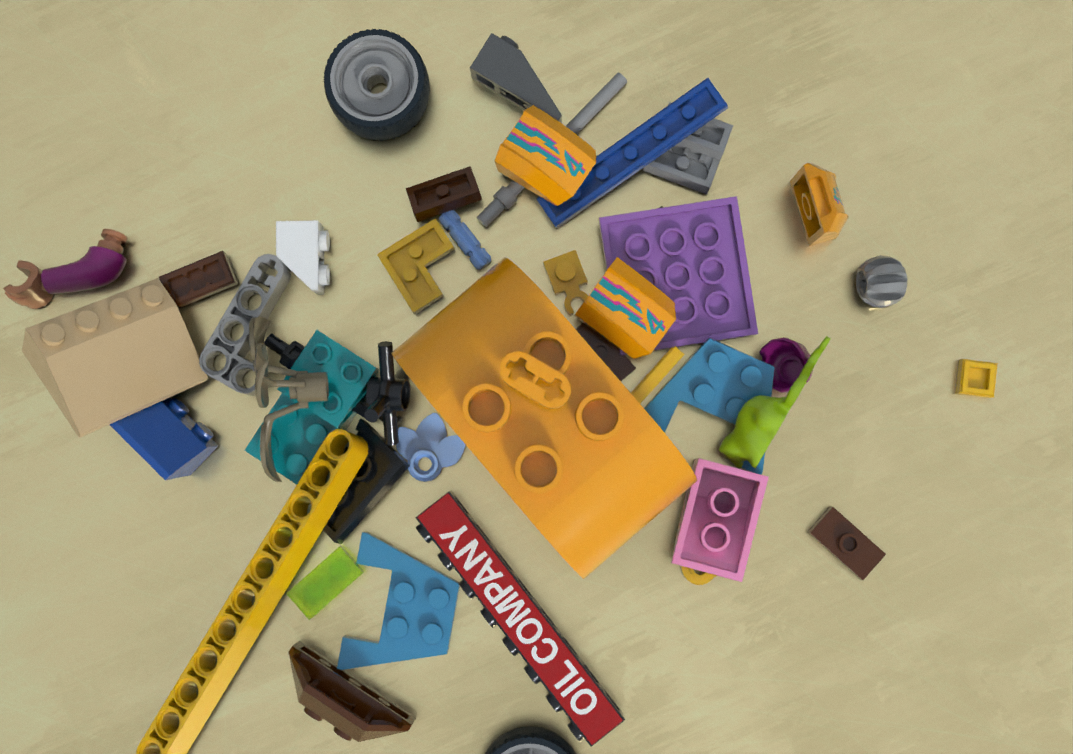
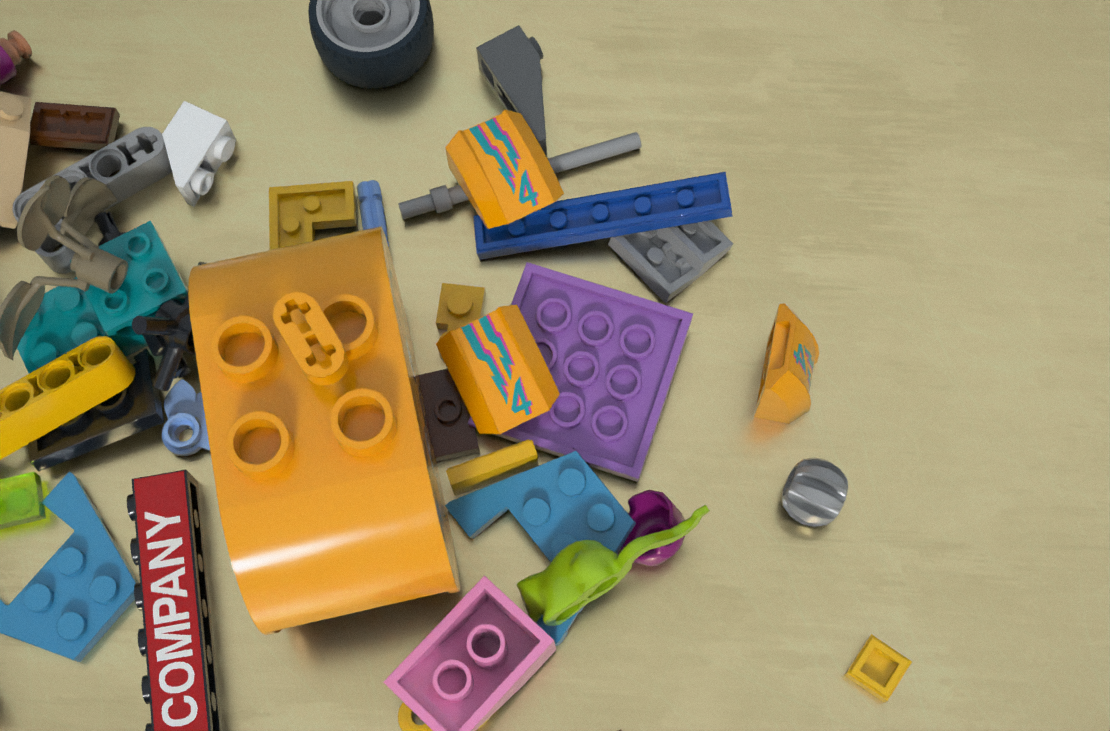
camera: 25 degrees right, 15 degrees down
reddish brown plate [406,166,482,222] -> none

